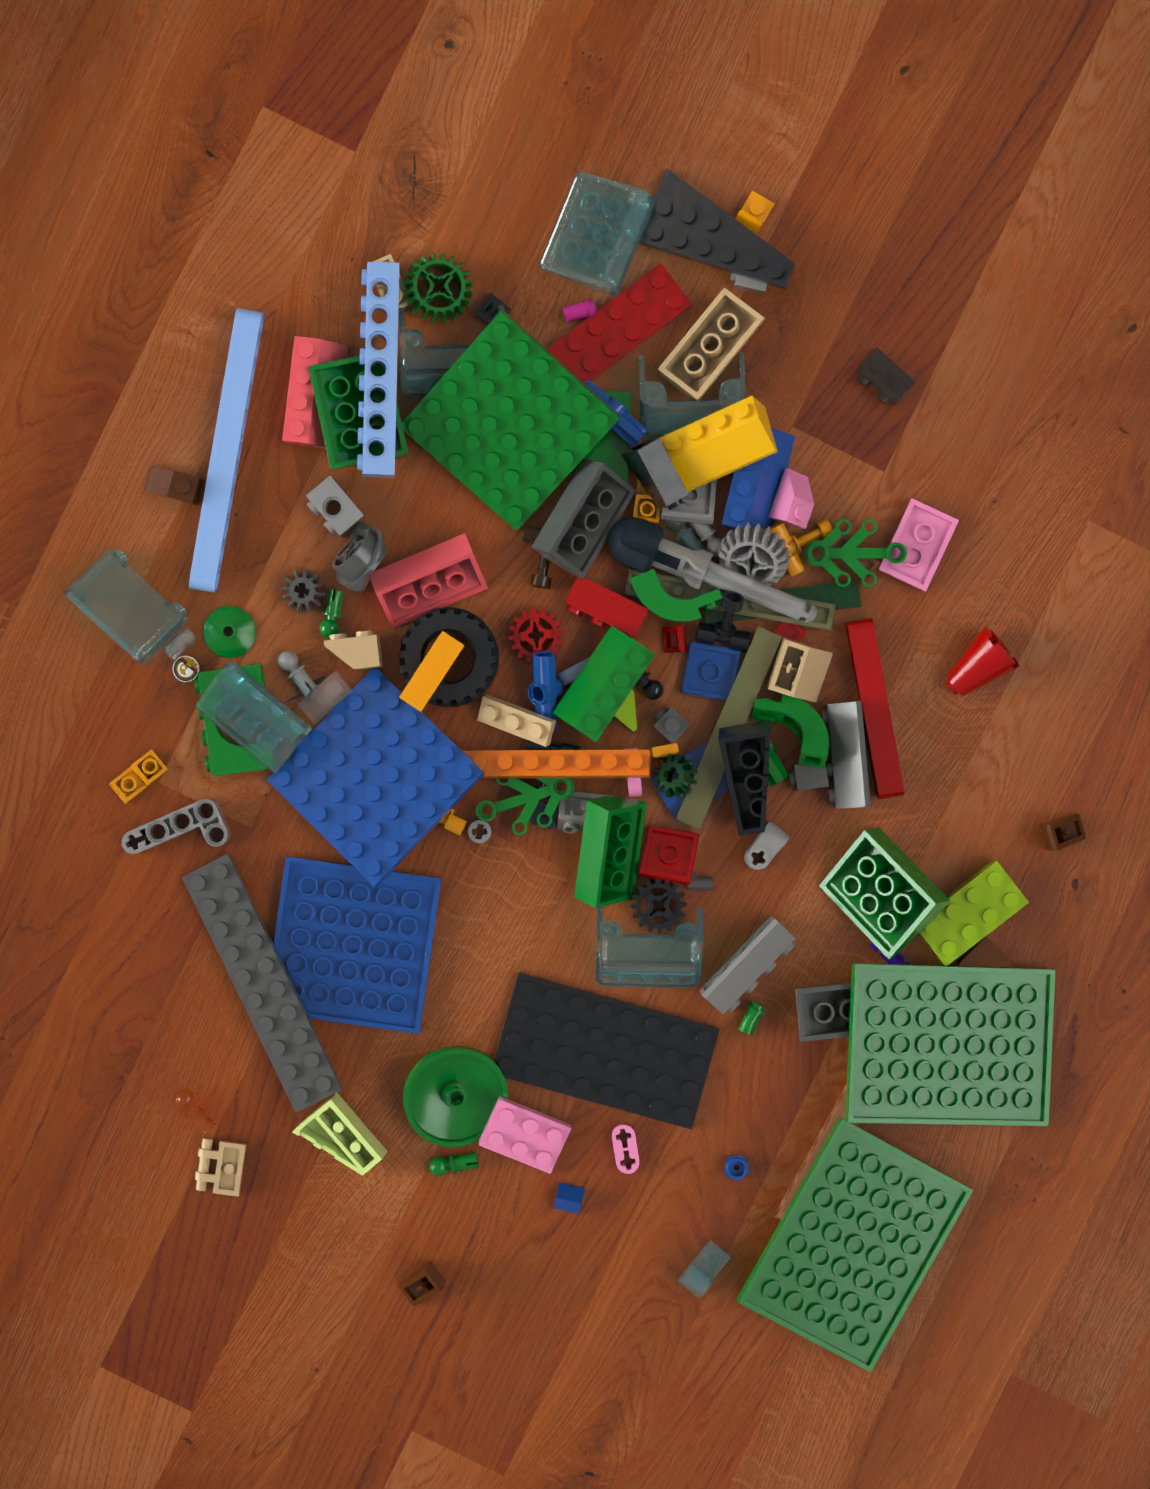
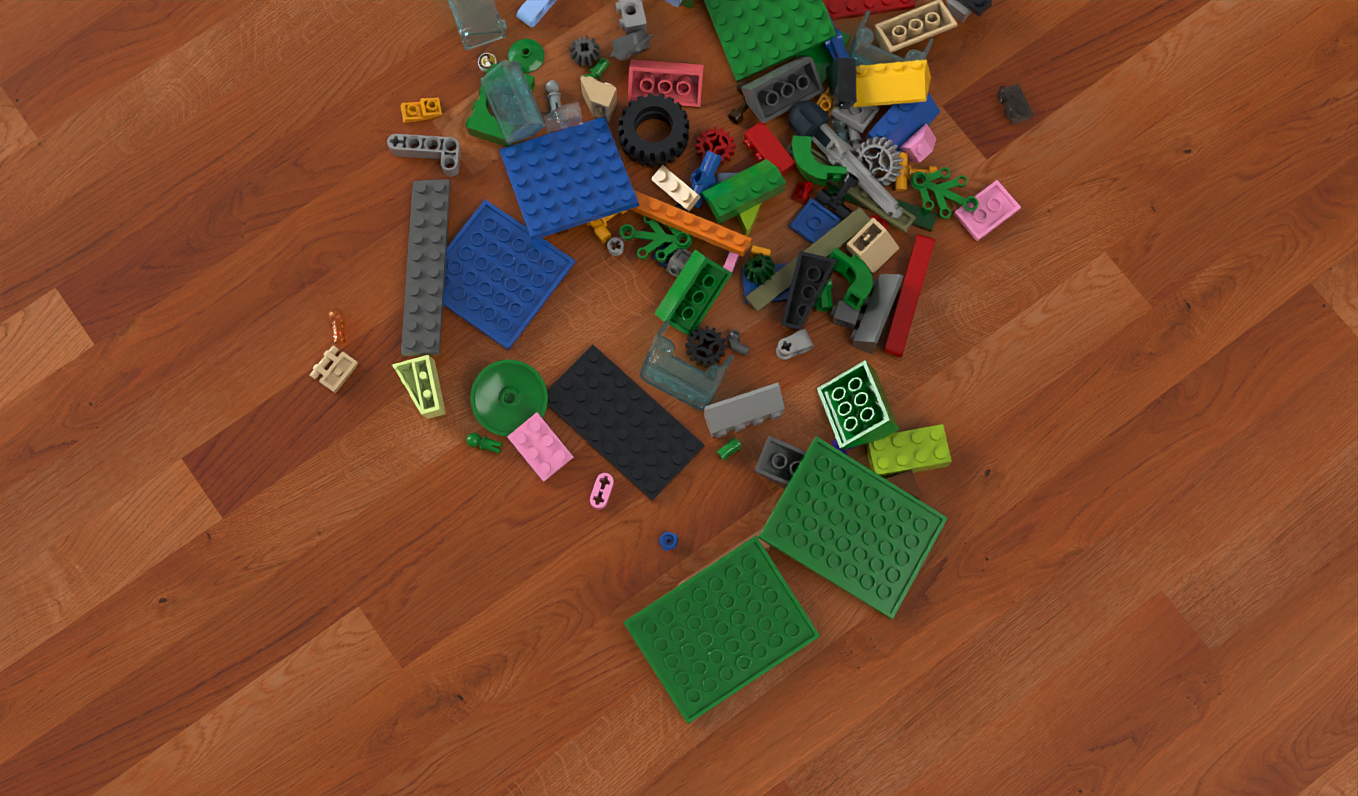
camera: 30 degrees right, 15 degrees down
clear pin [163,627,197,660] -> none
reddish brown slope [398,1261,446,1306] -> none
light orange tile [399,631,465,712] -> none
blue slope [553,1182,585,1214] -> none
black pin [635,671,664,700] -> none
red tile [639,825,700,885] -> none
dark grey brick [653,707,690,744] -> none
clear light blue plate [678,1239,731,1298] -> none
red cone [946,626,1020,696] -> none
reddish brown slope [1040,814,1087,851] -> none

